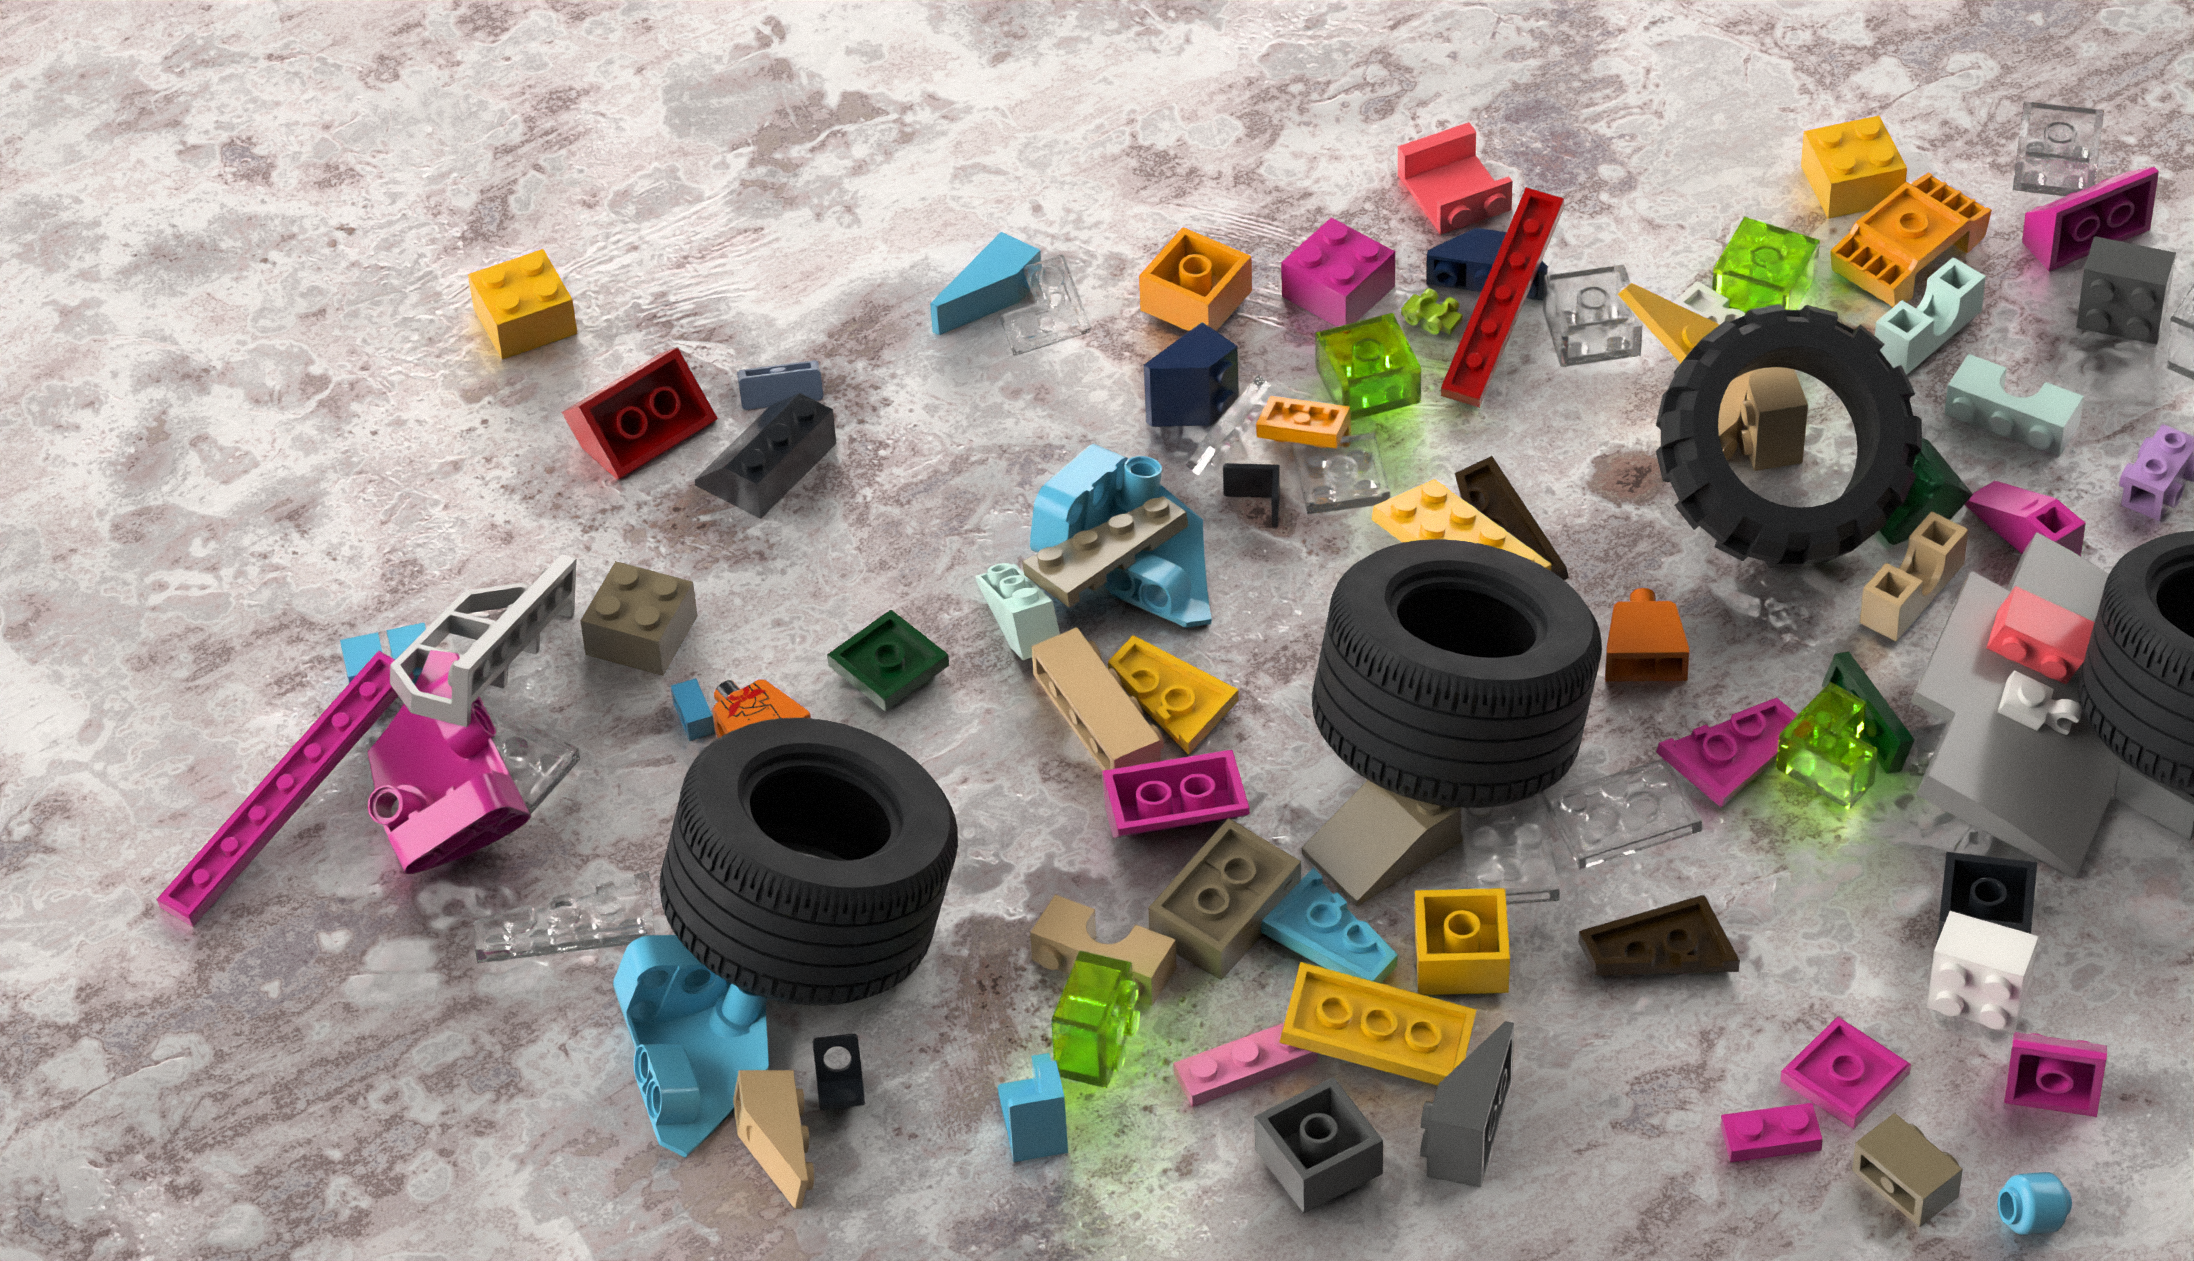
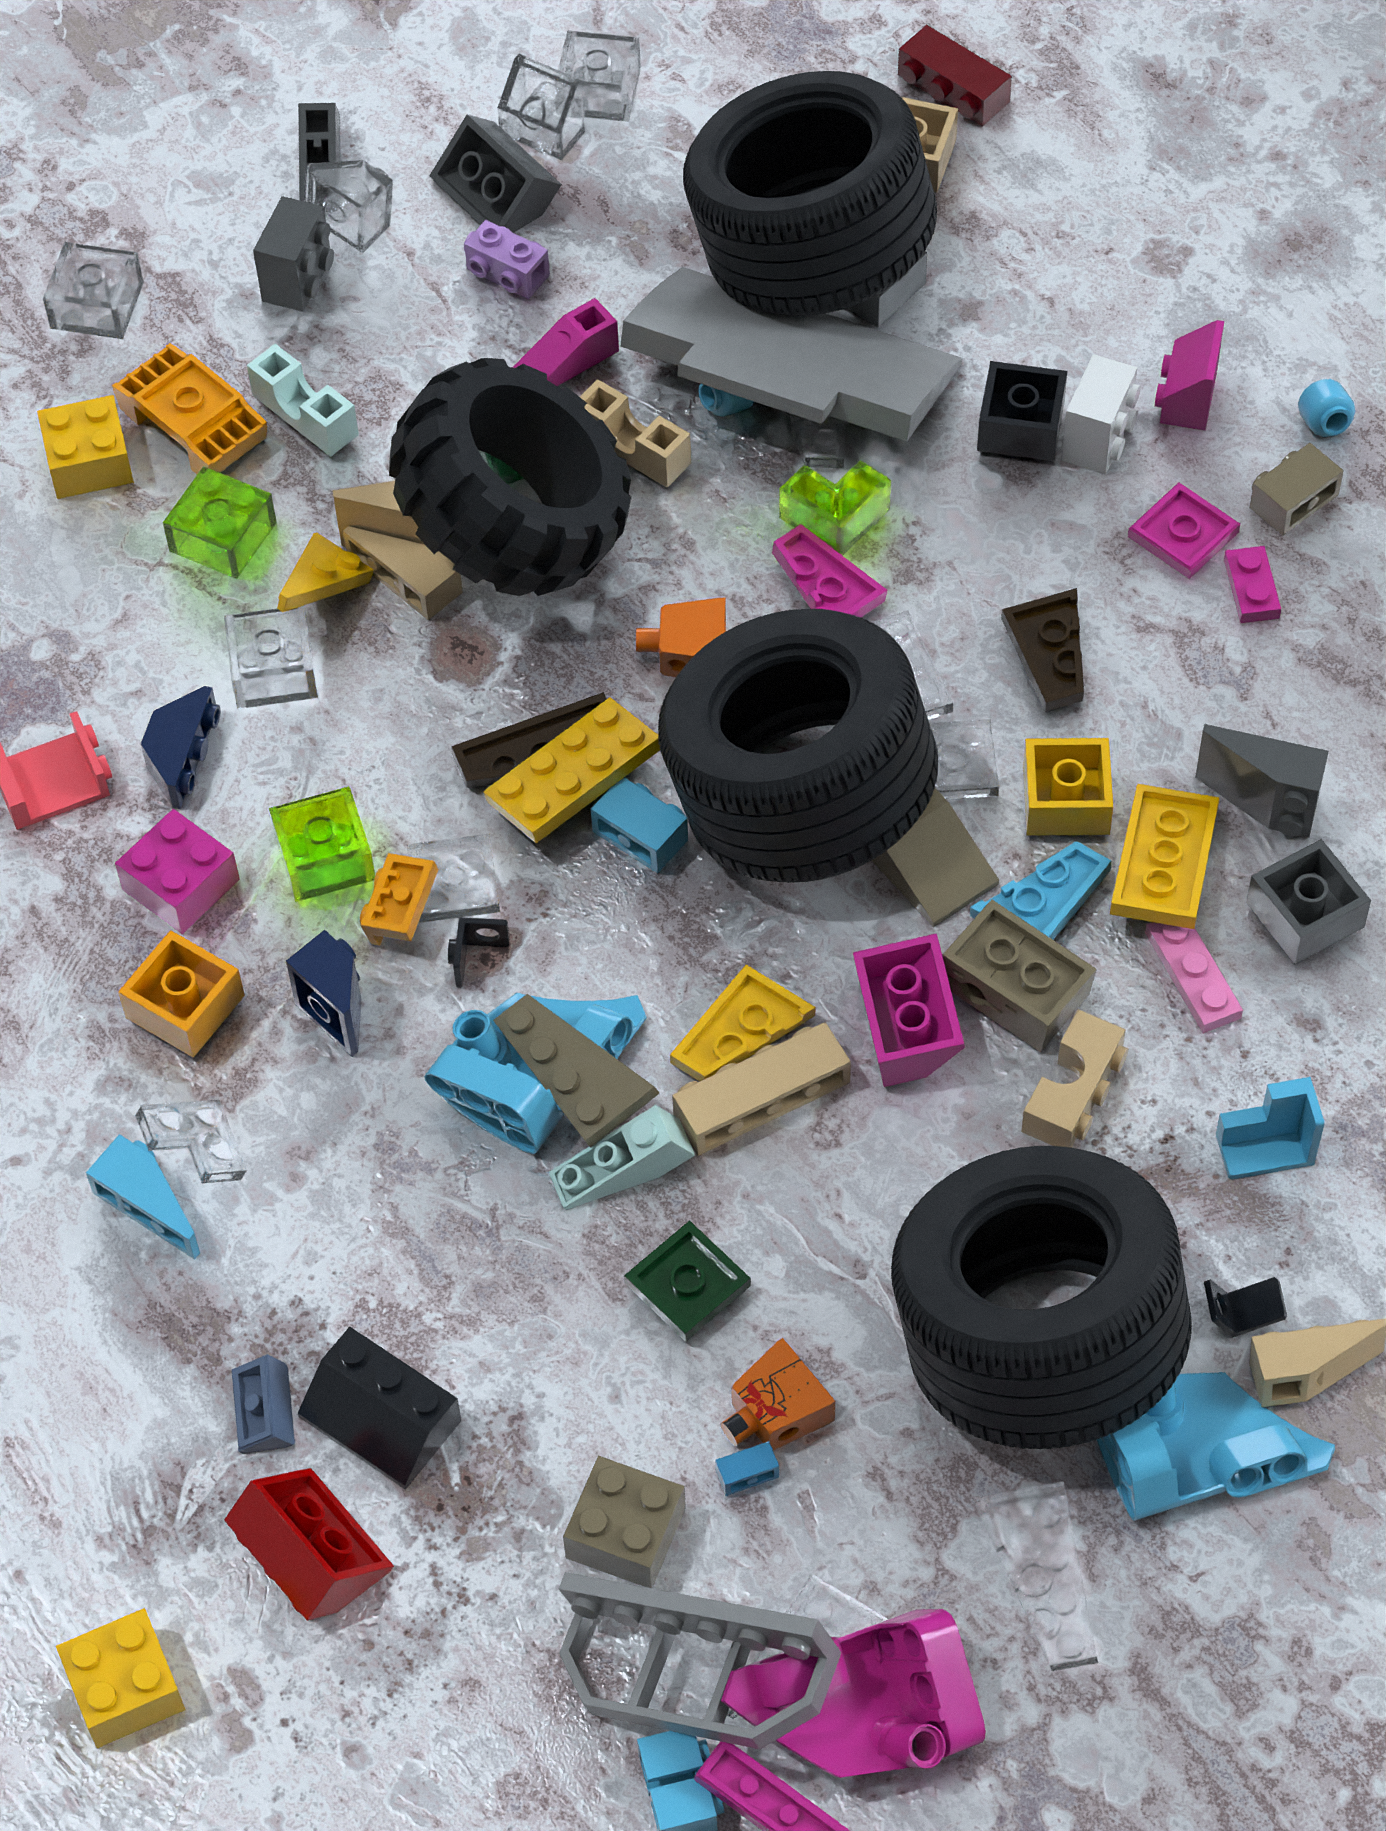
camera: 90 degrees left, 10 degrees up
clear neon green brick [1051,951,1140,1088] -> none
clear plate [1186,375,1271,476] -> none
lime piece [1401,288,1463,335] -> none
red plate [1441,187,1565,408] -> none
white plate [1673,281,1745,324] -> none
dark green plate [1822,651,1915,774] -> none
light aqua arch [1945,354,2084,457] -> none
coral brick [1987,586,2095,684] -> none
white plate [1998,670,2082,735] -> none
dark pink slope [2022,167,2159,271] -> none

